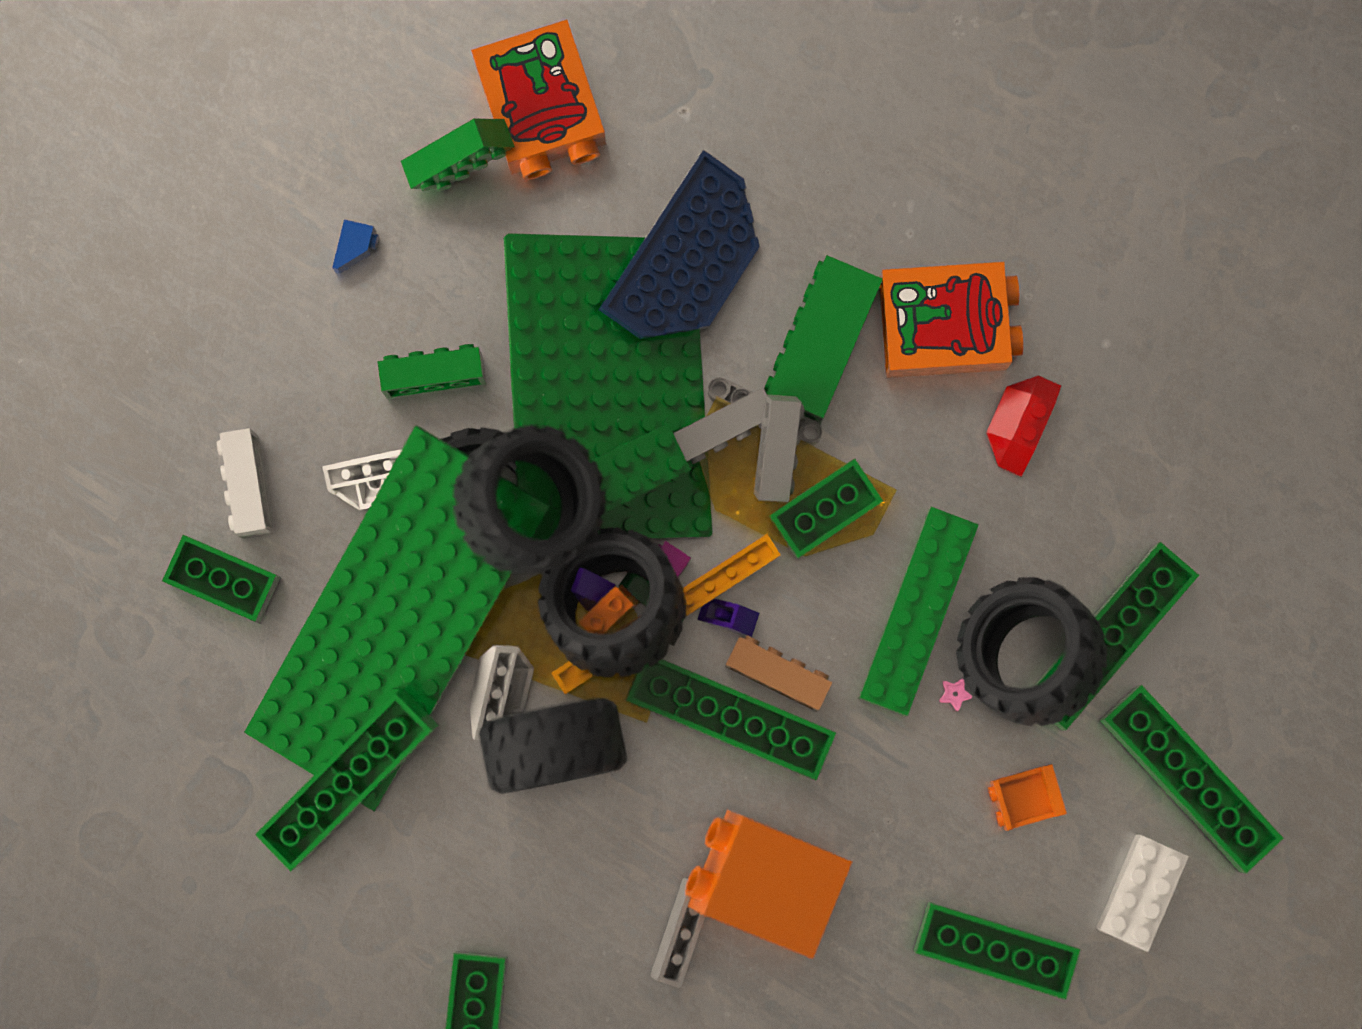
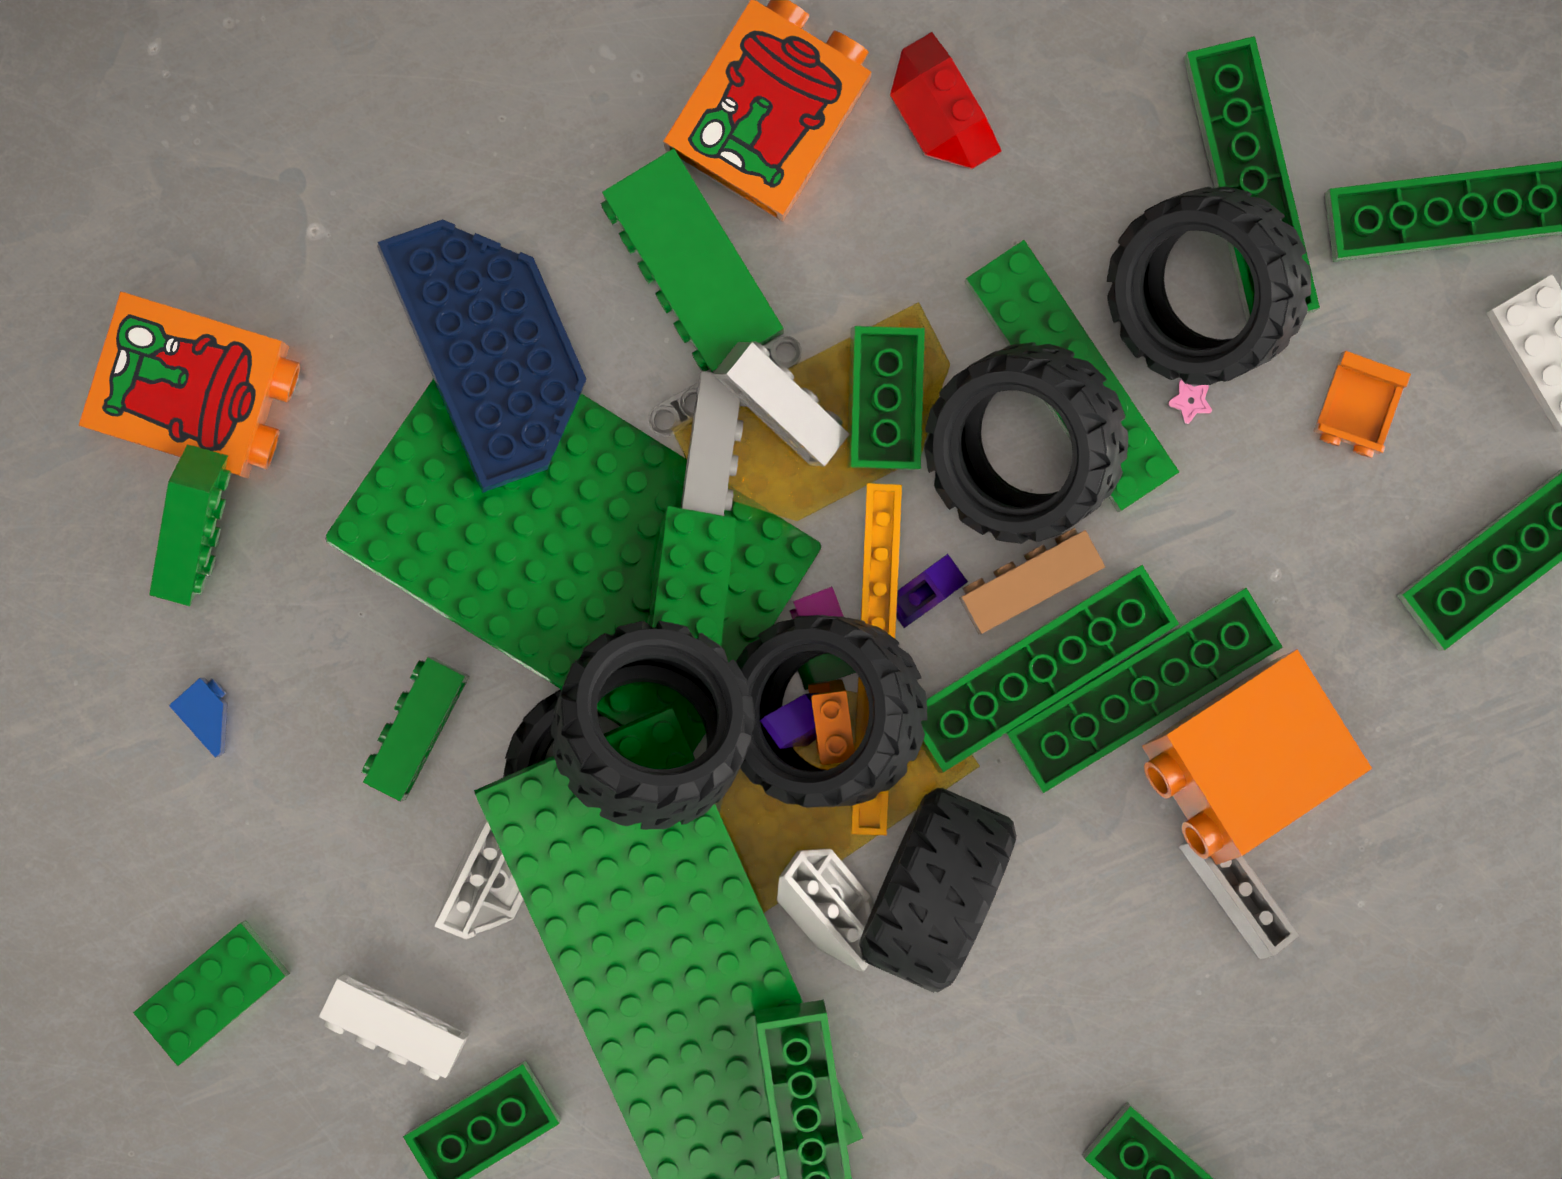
camera: 55 degrees left, 5 degrees up
none -> green brick [133,920,290,1066]
none -> black tyre [924,342,1128,544]
none -> green brick [1005,588,1283,793]

